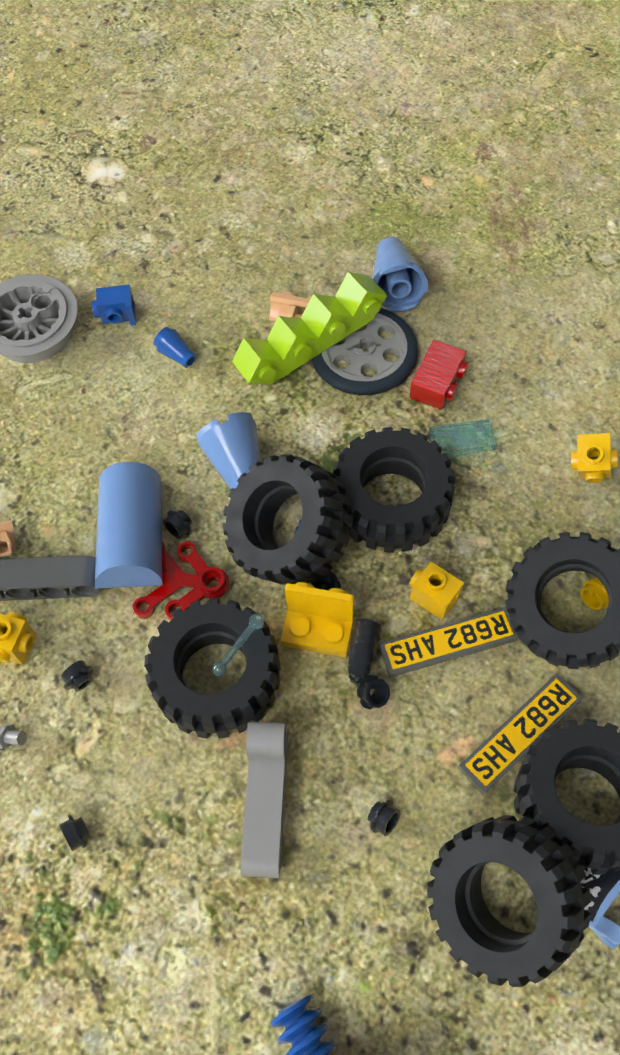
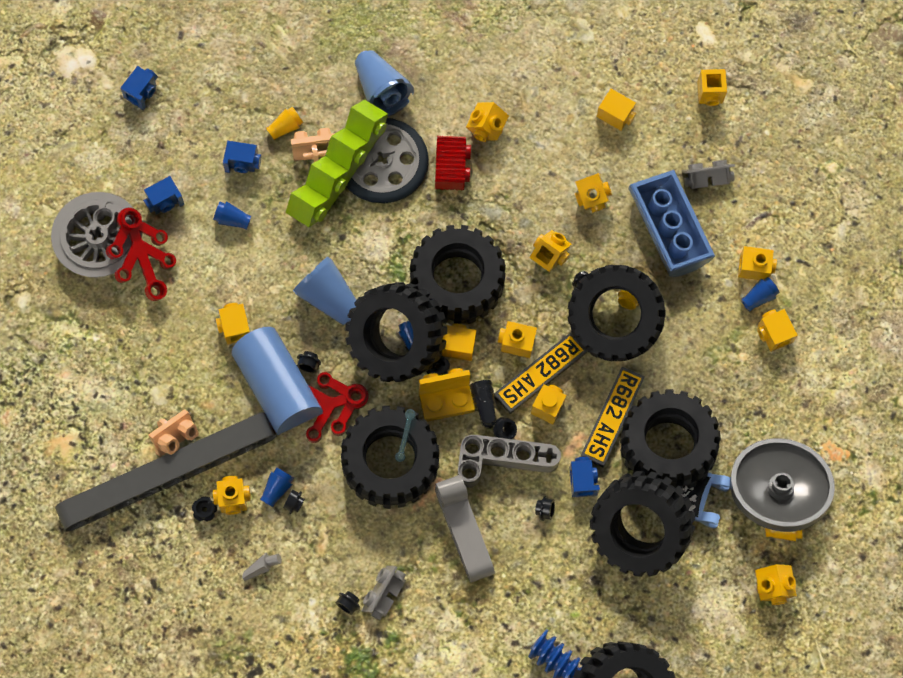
camera: 30 degrees left, 10 degrees up
clear light blue tile [429,419,496,457] -> none
none -> red plant [106,208,176,301]
none -> blue brick [120,66,158,110]
none -> yellow brick [216,303,250,345]
none -> blue brick [223,140,262,173]
none -> blue cone [260,467,294,507]
none -> yellow cone [266,107,304,140]
none -> light grey hinge [361,566,406,620]
none -> yellow brick [442,323,476,361]
none -> light grey beam [457,435,561,488]
none -> yellow brick [466,102,509,142]
none -> yellow brick [529,230,572,272]
none -> yellow brick [531,384,567,425]
none -> blue brick [569,457,600,497]

